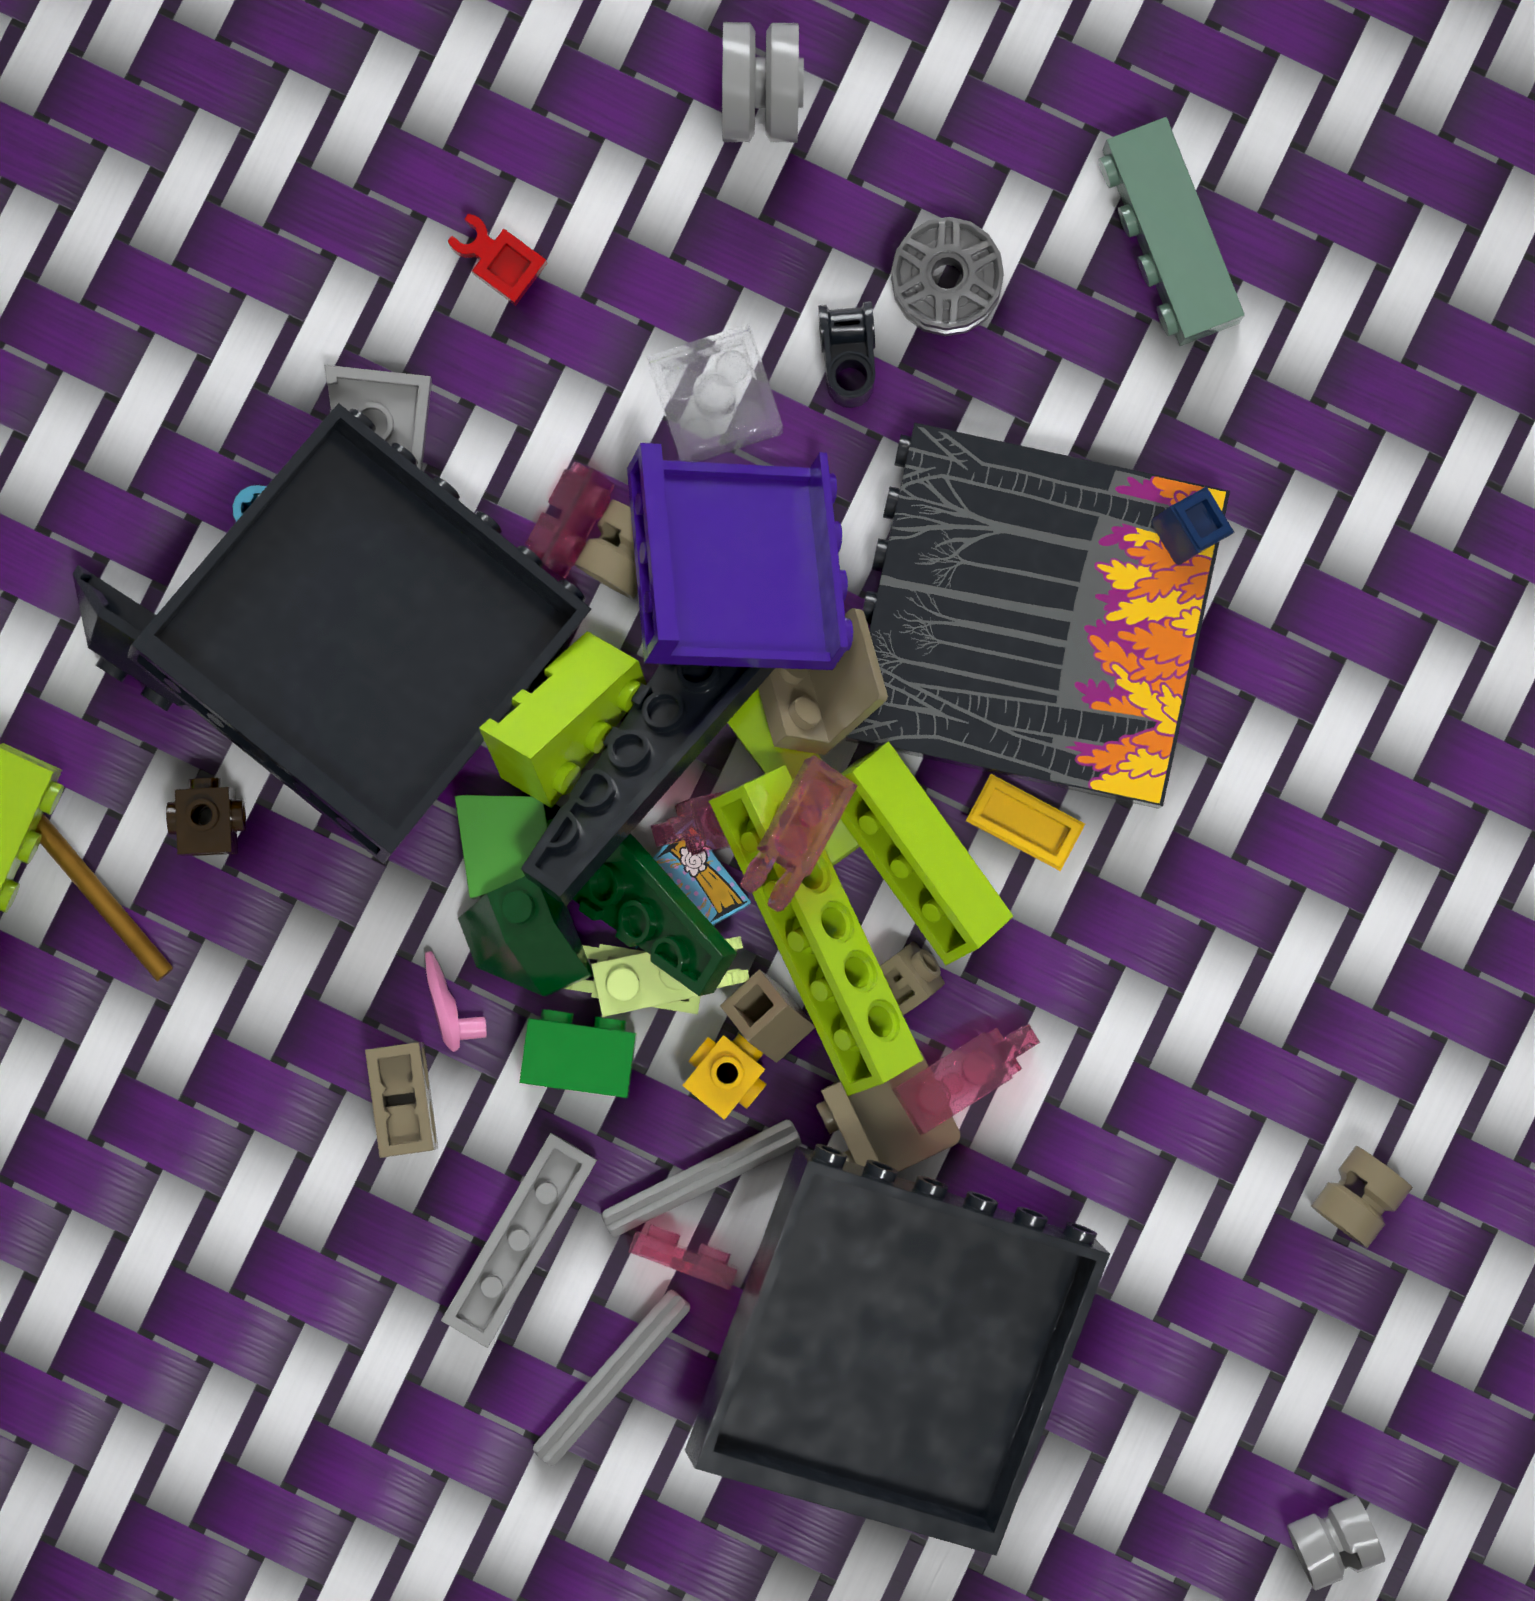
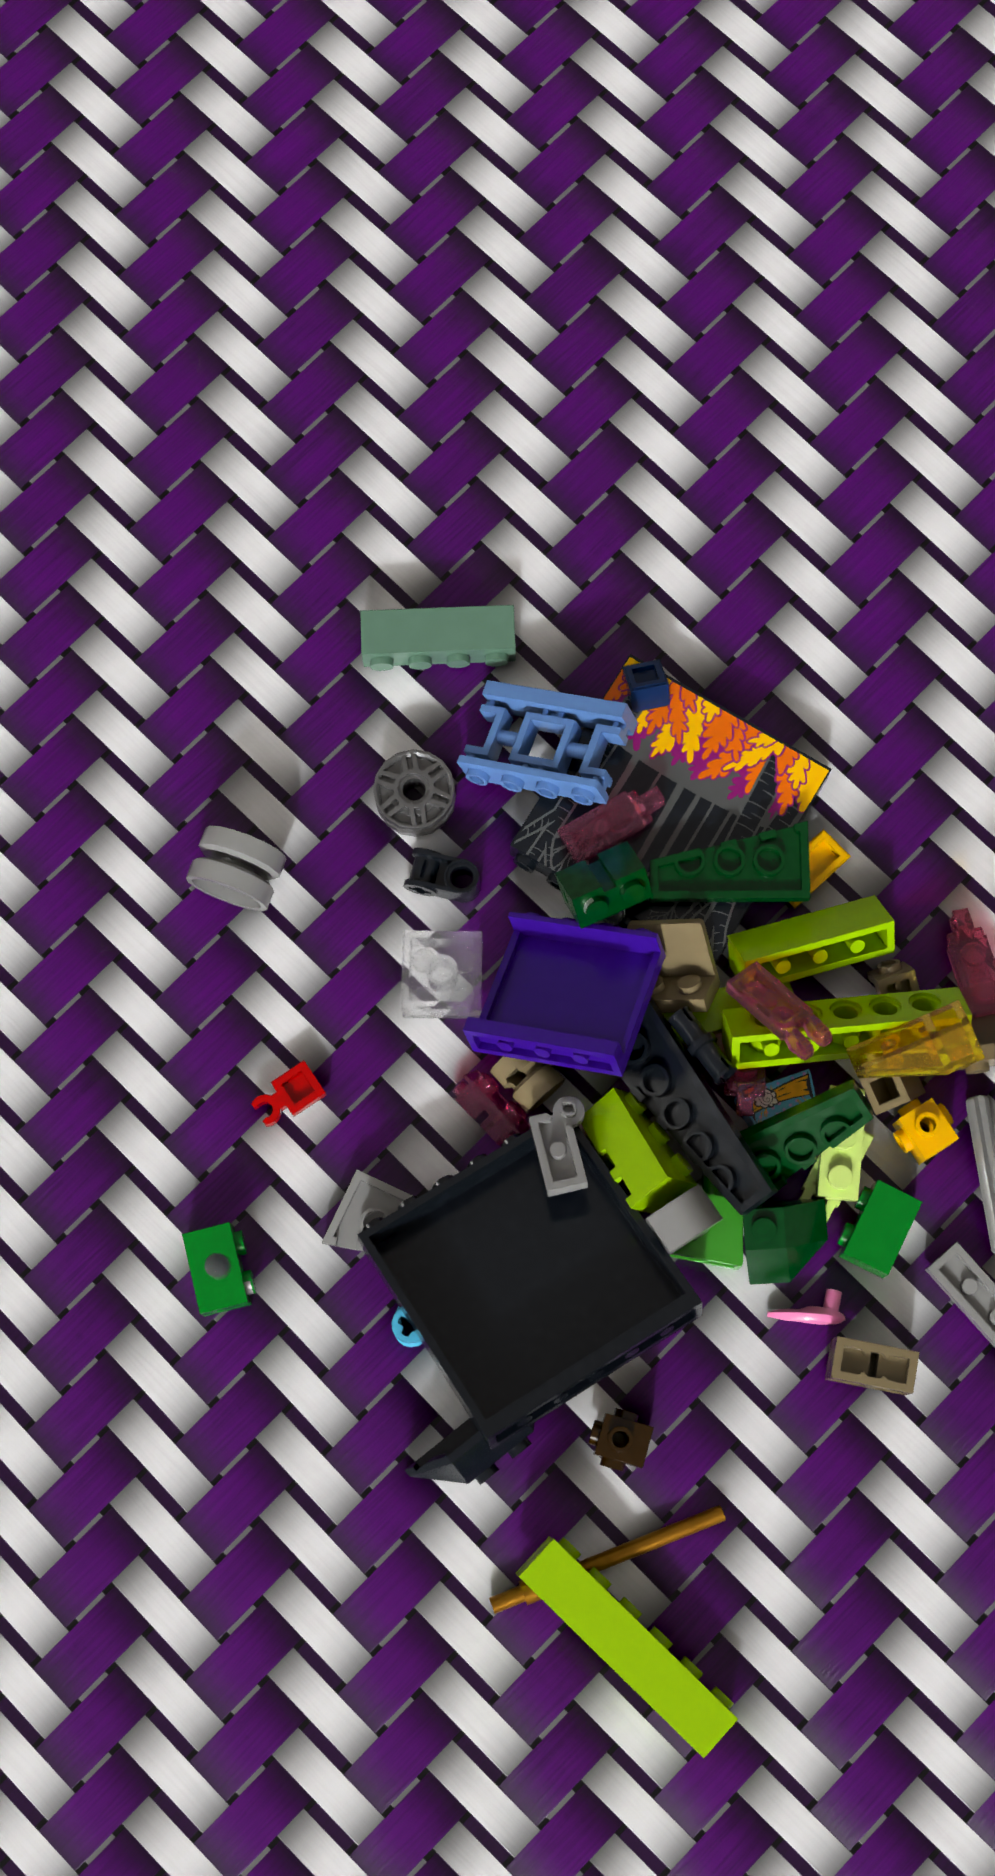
camera: 65 degrees left, 10 degrees down
none -> green piece [182,1222,256,1317]
none -> medium blue fence [457,680,638,805]
none -> light grey hinge [529,1096,588,1197]
none -> dark green piece [555,841,653,929]
none -> clear pink hinge [557,786,665,863]
none -> light grey brick [646,1184,723,1255]
none -> dark green wing [649,821,811,903]
none -> black pin [668,1006,737,1085]
none -> clear yellow slope [846,1000,985,1078]

